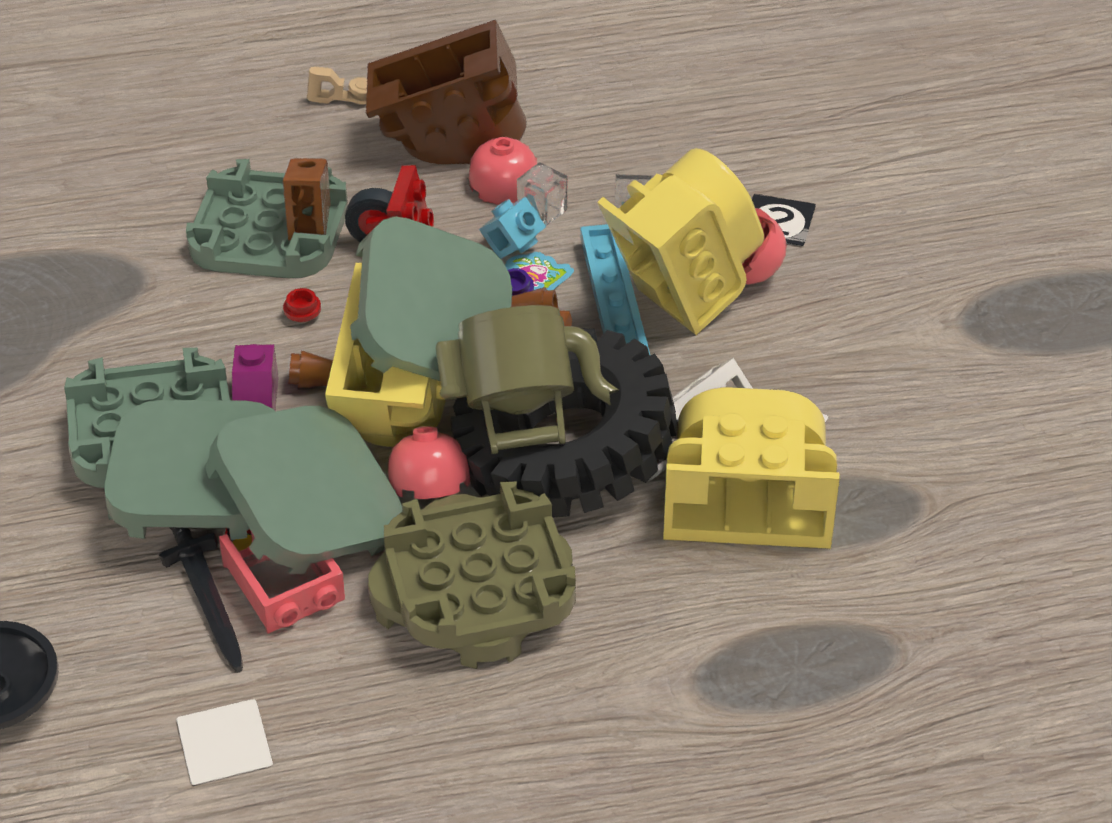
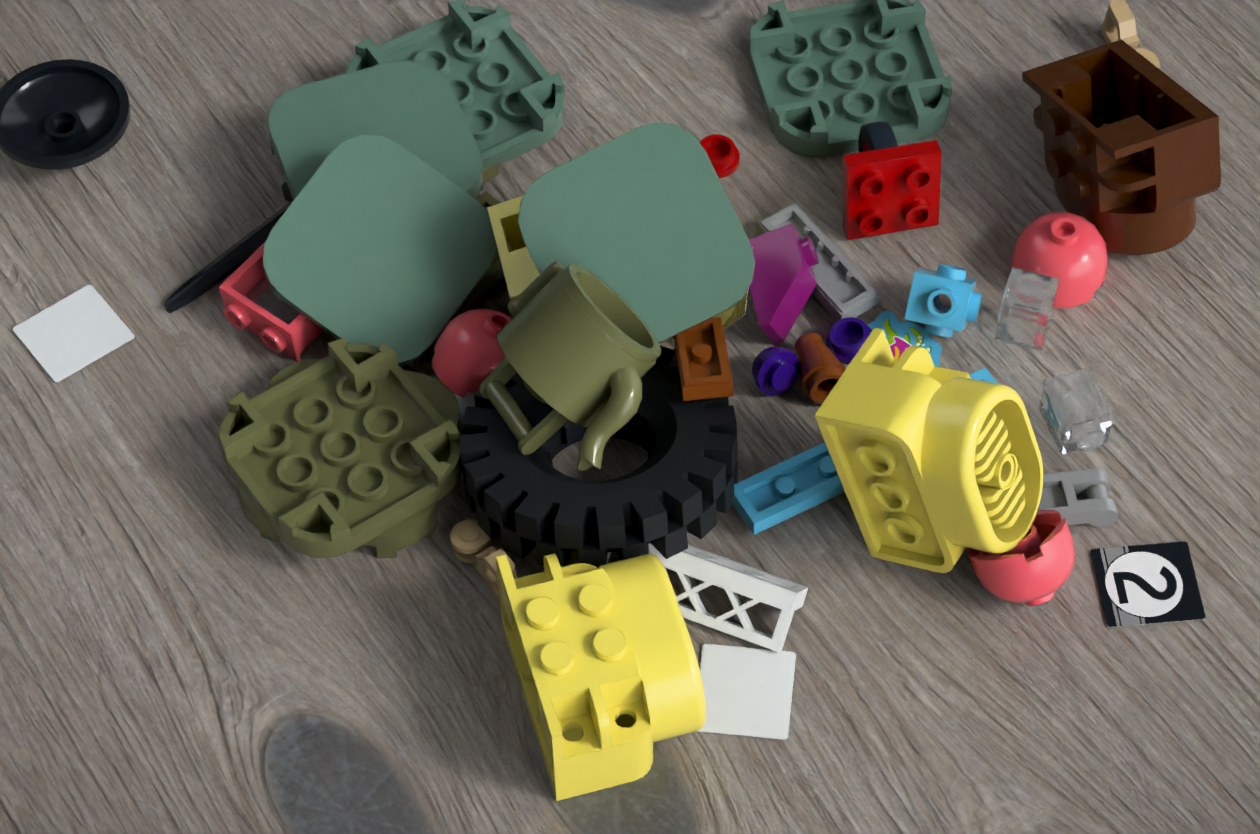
camera: 70 degrees right, 10 degrees up
magenta slope [232,344,279,411] -> none
dark orange torso [283,158,330,240] -> none
none -> tan piece [450,519,517,602]

